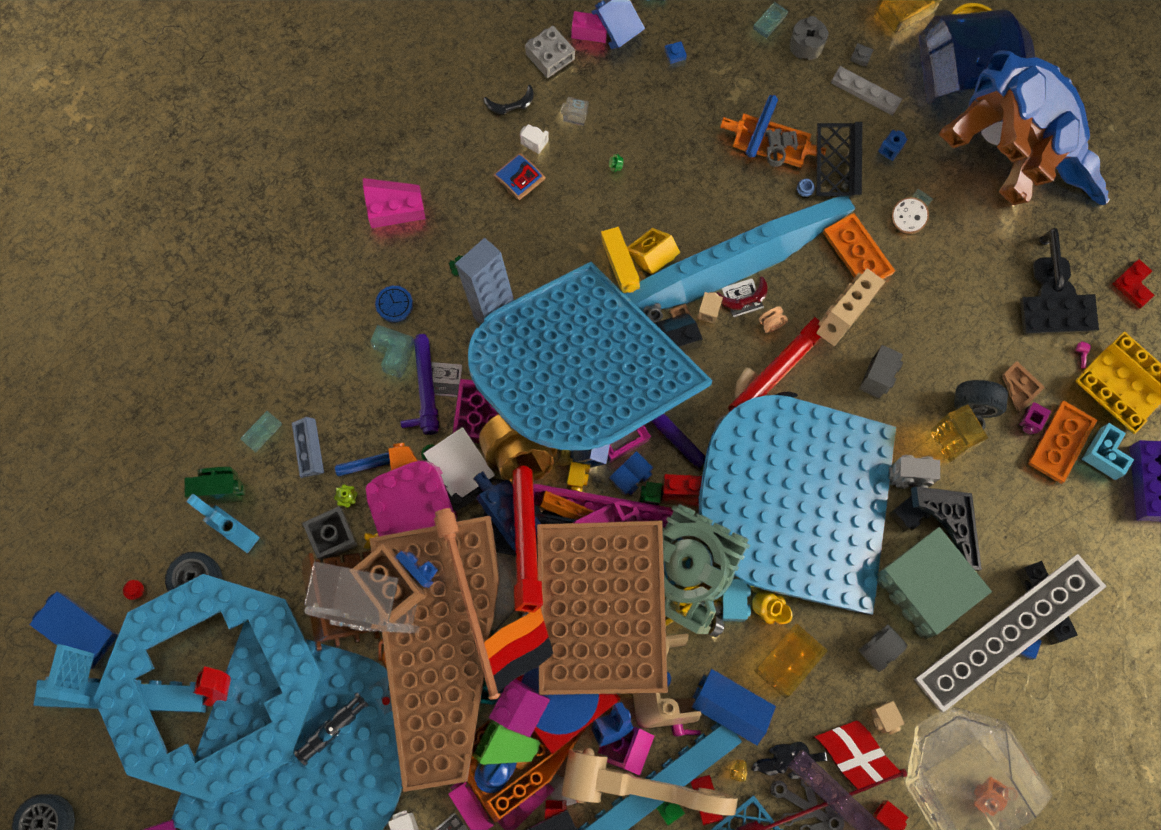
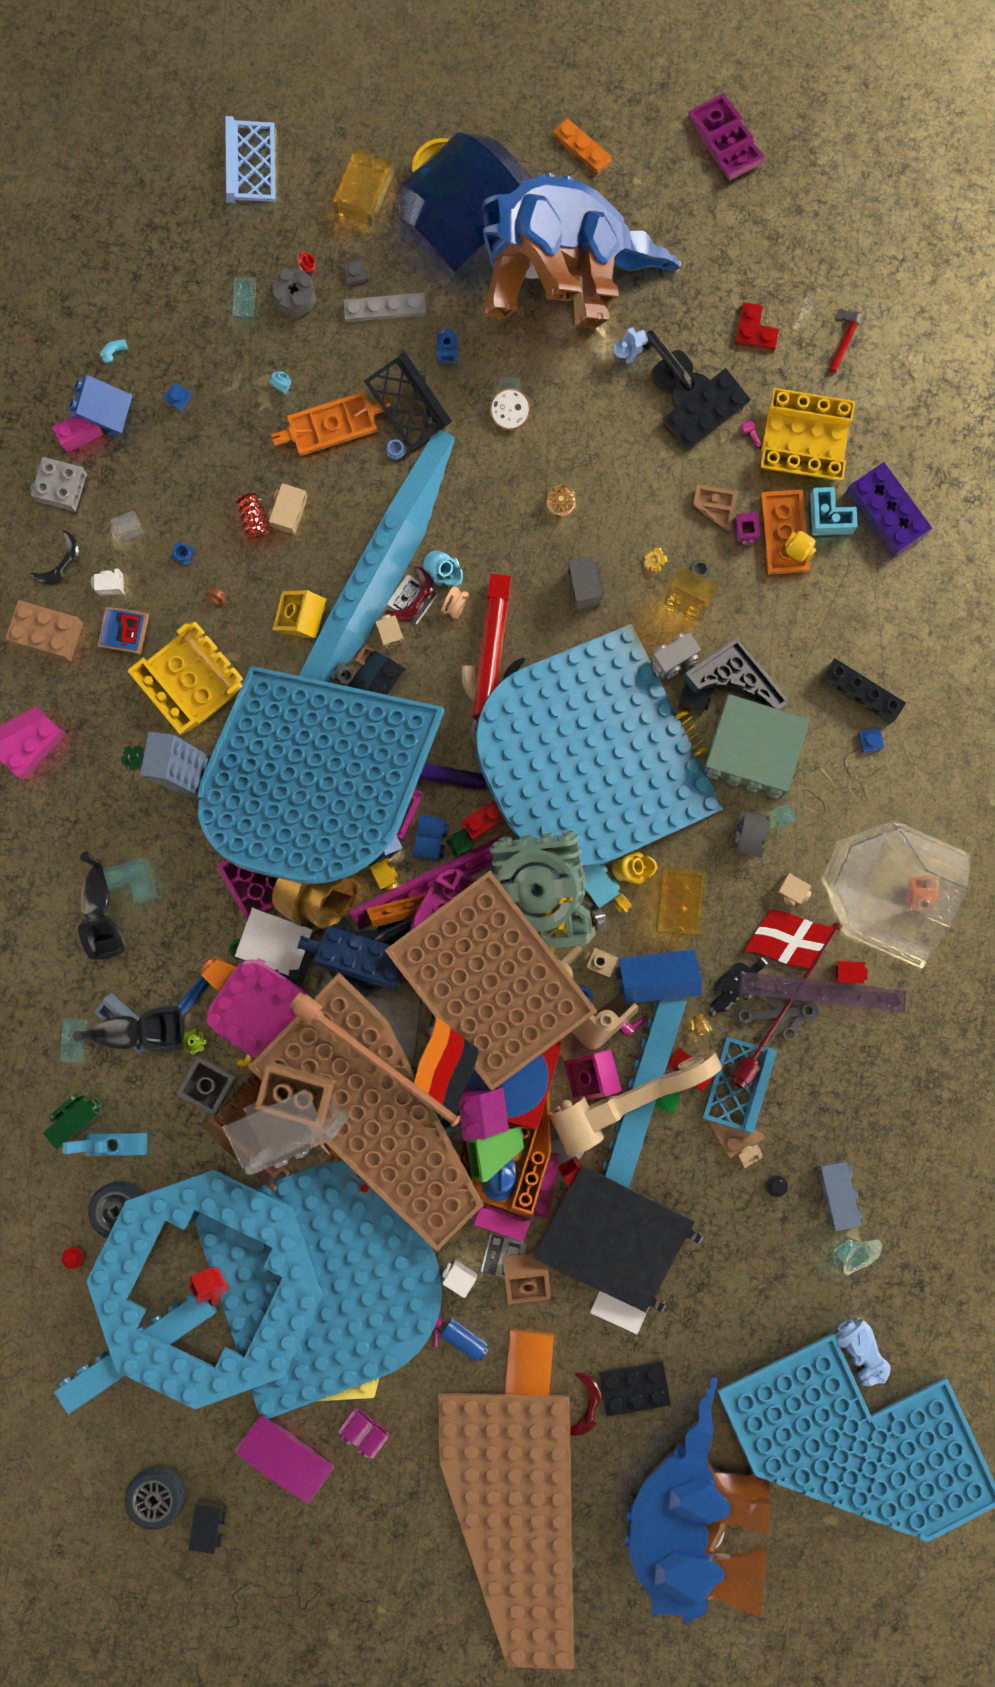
camera: 30 degrees left, 10 degrees up
blue brick [29,591,119,669] -> none
dark azure fence [36,644,94,705] -> none
black piece [293,692,369,766] -> none
blue tile [375,285,413,322] -> none
blue hinge [395,551,438,588] -> none
dark purple cylinder [400,334,440,435] -> none
clear sticker [431,362,462,397] -> none
red brick [512,466,543,613] -> none
blue brick [591,702,634,747] -> none
yellow brick [601,226,640,293] -> none
green plate [608,154,623,172] -> none
blue axle [745,95,778,157] -> none
dark grey piece [765,129,798,167] -> none
tan brick [817,268,886,346] -> none
orange plate [822,213,895,280] -> none
white brick [914,554,1107,712] -> none
black wheel [954,380,1008,418] -> none
none -> medium nougat brick [5,600,84,662]
none -> black piece [73,1006,184,1052]
none -> black piece [78,851,128,960]
none -> yellow slope [127,622,243,735]
none -> blue plate [171,542,195,565]
none -> dark orange plate [205,587,226,606]
none -> clear red piece [235,493,271,540]
none -> tan brick [267,483,308,535]
none -> medium azure plate [268,371,291,394]
none -> red plate [297,252,316,275]
none -> medium azure head [423,550,463,586]
none -> light nougat wheel [547,484,576,517]
none -> orange plate [553,118,611,174]
none -> tan brick [584,948,618,978]
none -> light blue hips [613,327,649,364]
none -> yellow plate [613,893,632,913]
none -> yellow plant [644,548,667,573]
none -> yellow piece [675,710,709,757]
none -> clear light blue plate [772,803,797,828]
none -> yellow head [784,531,817,562]

